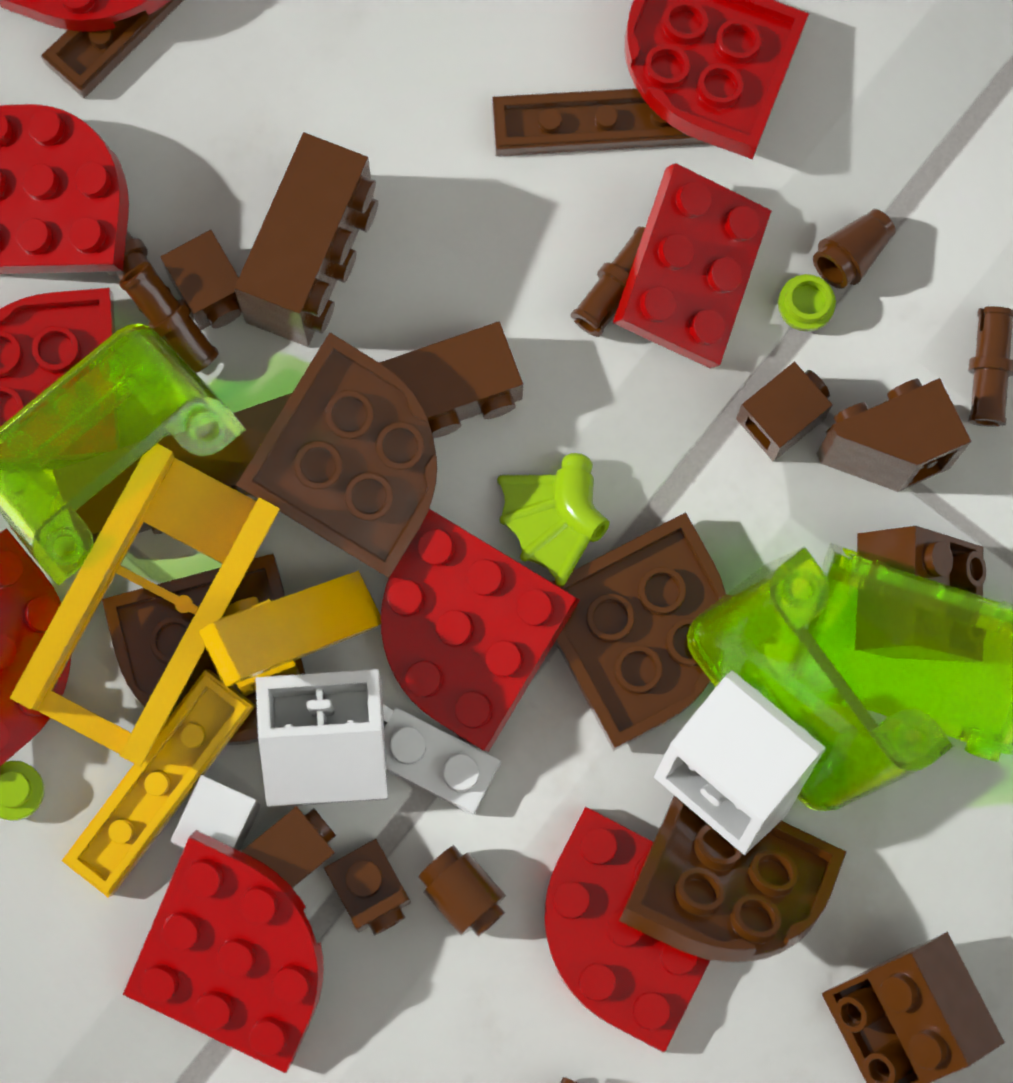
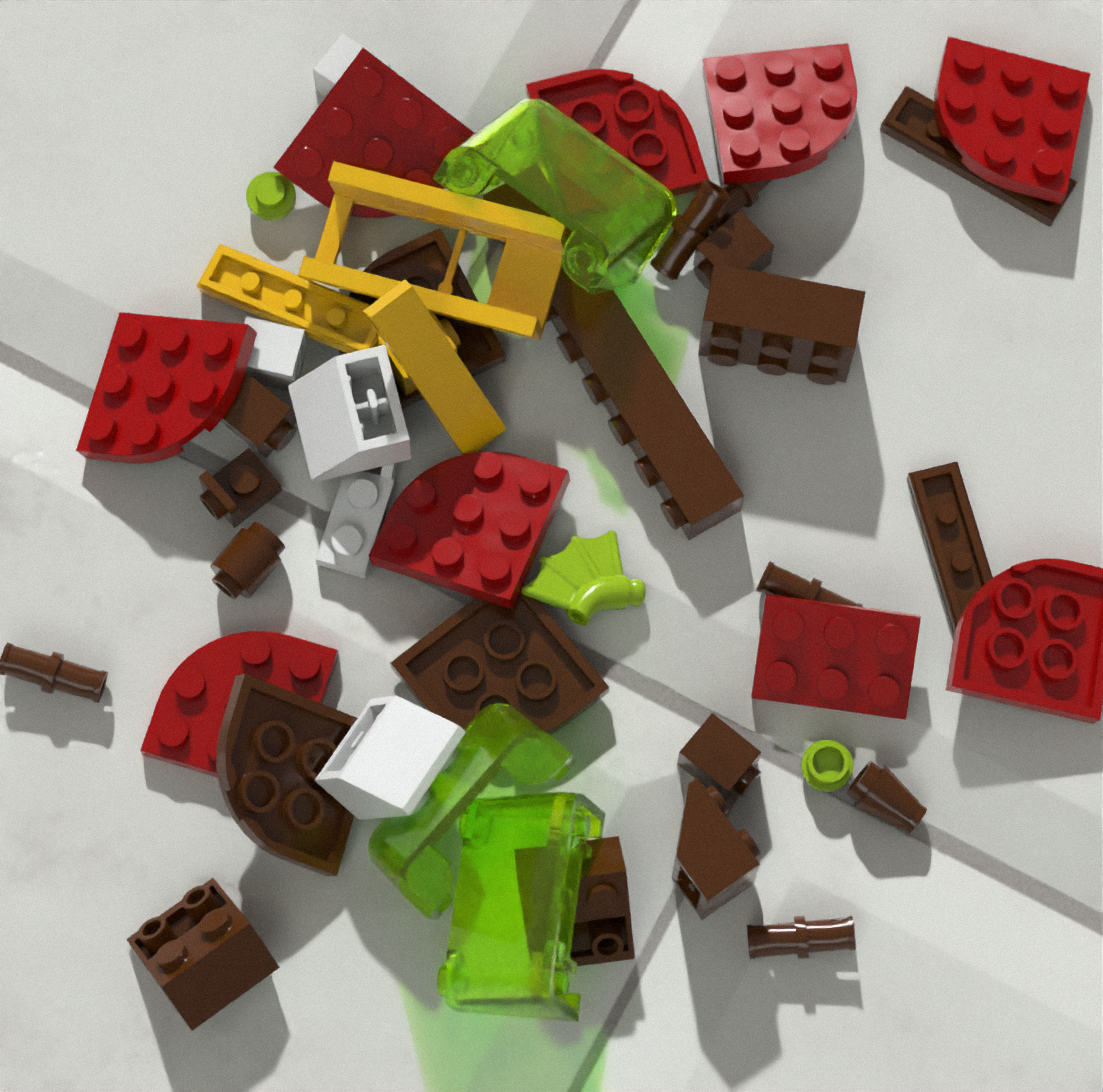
camera: 80 degrees right, 5 degrees down
reddish brown plate [236,332,437,578] -> none

